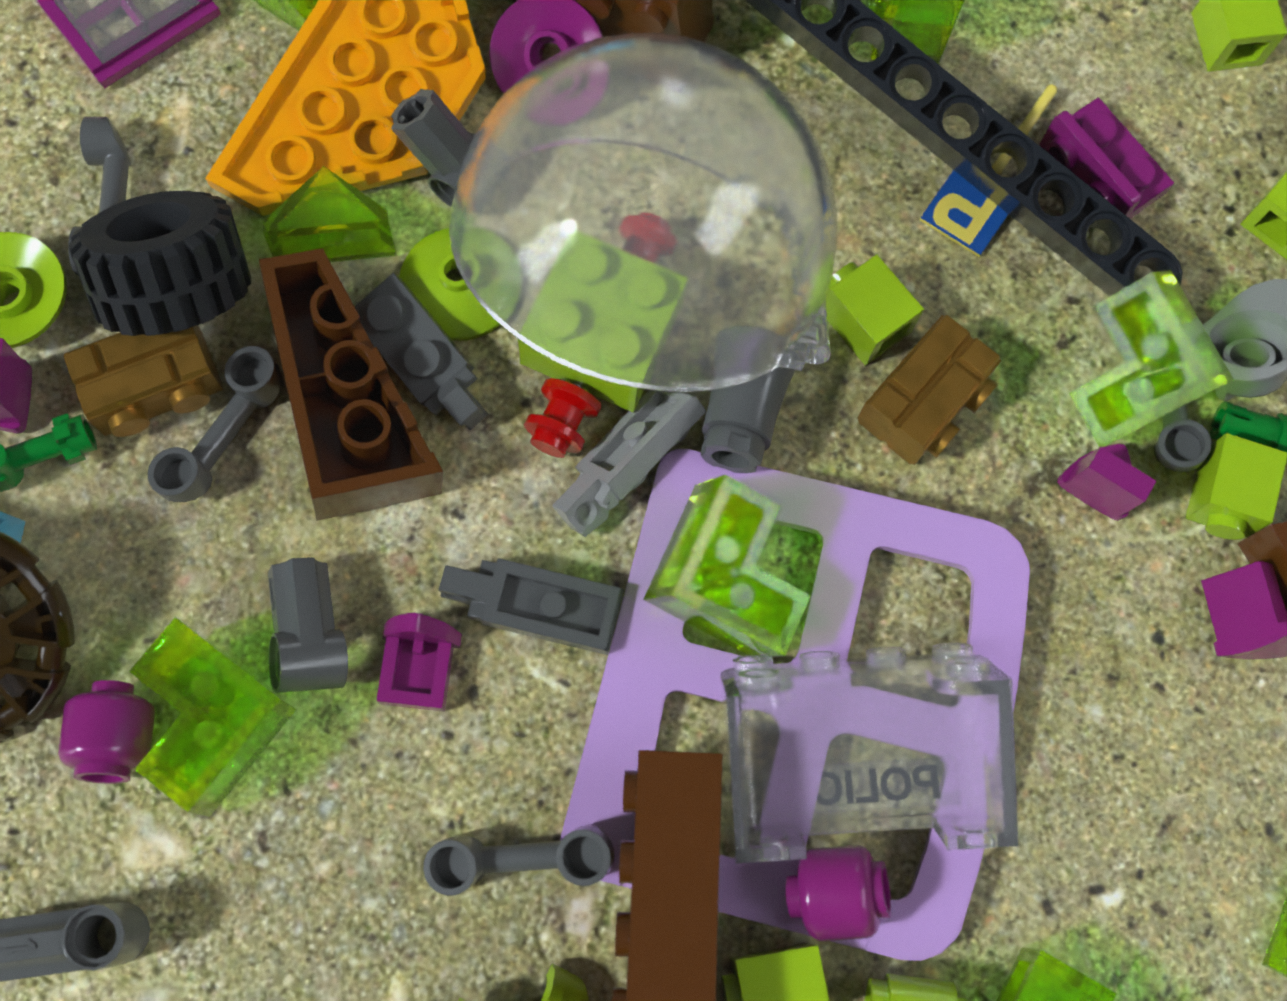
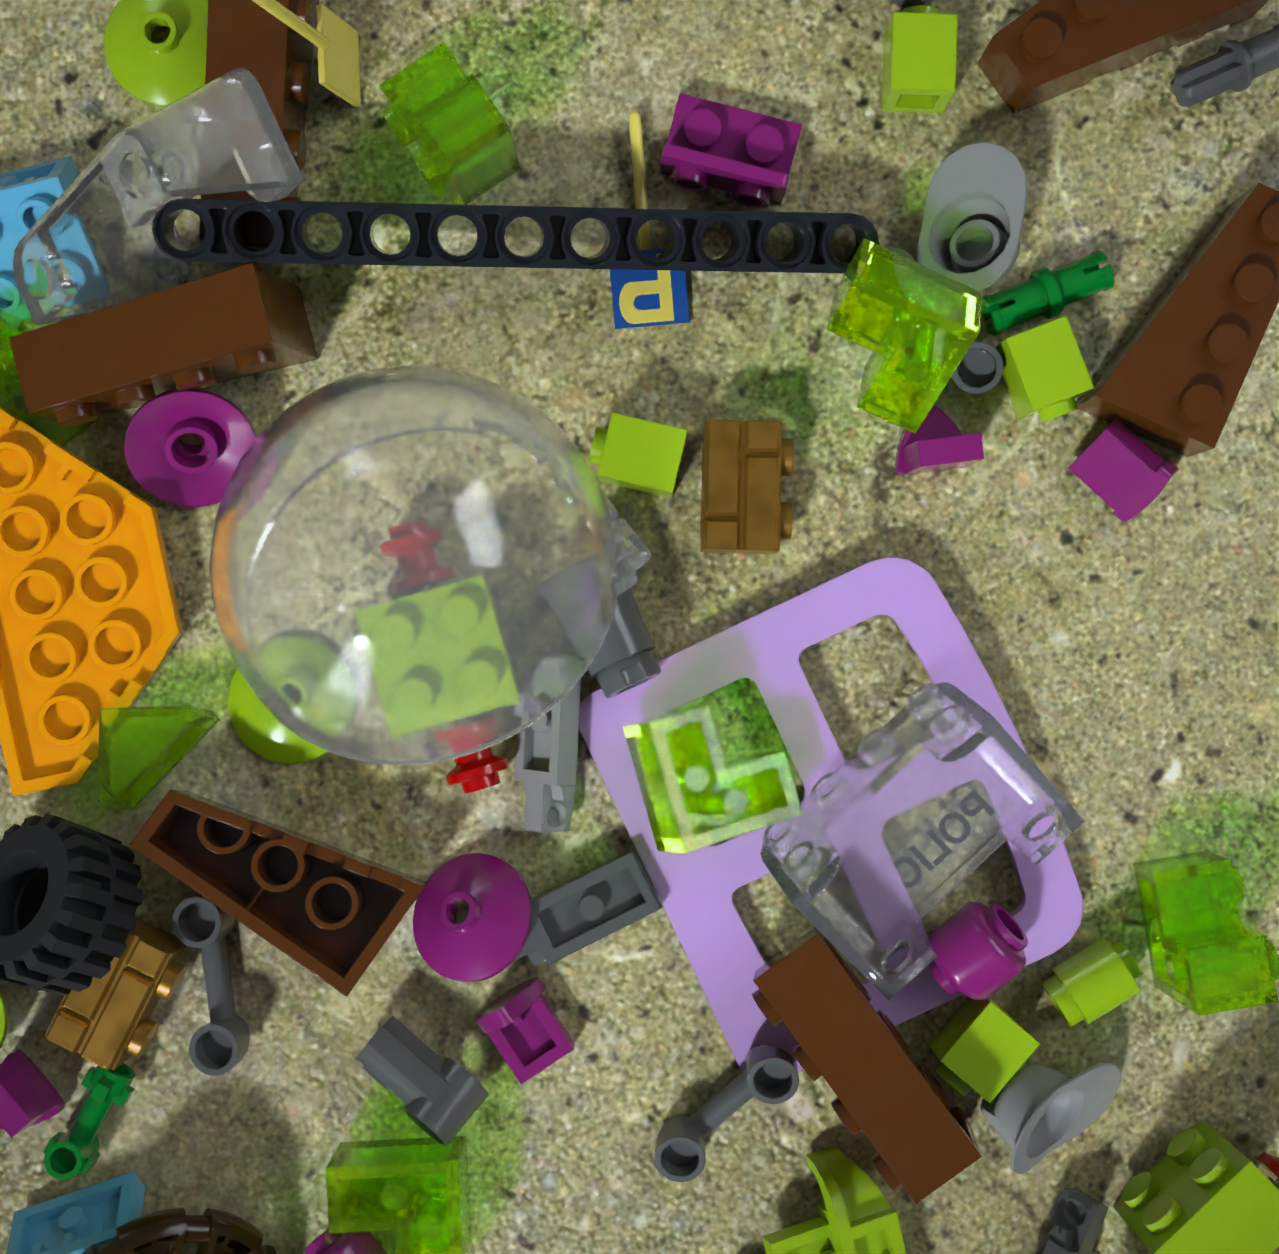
camera: 35 degrees left, 15 degrees up
dark grey hinge [354,273,489,430] -> none
dark grey piece [391,89,506,214] -> none
none -> magenta dish [413,853,533,982]

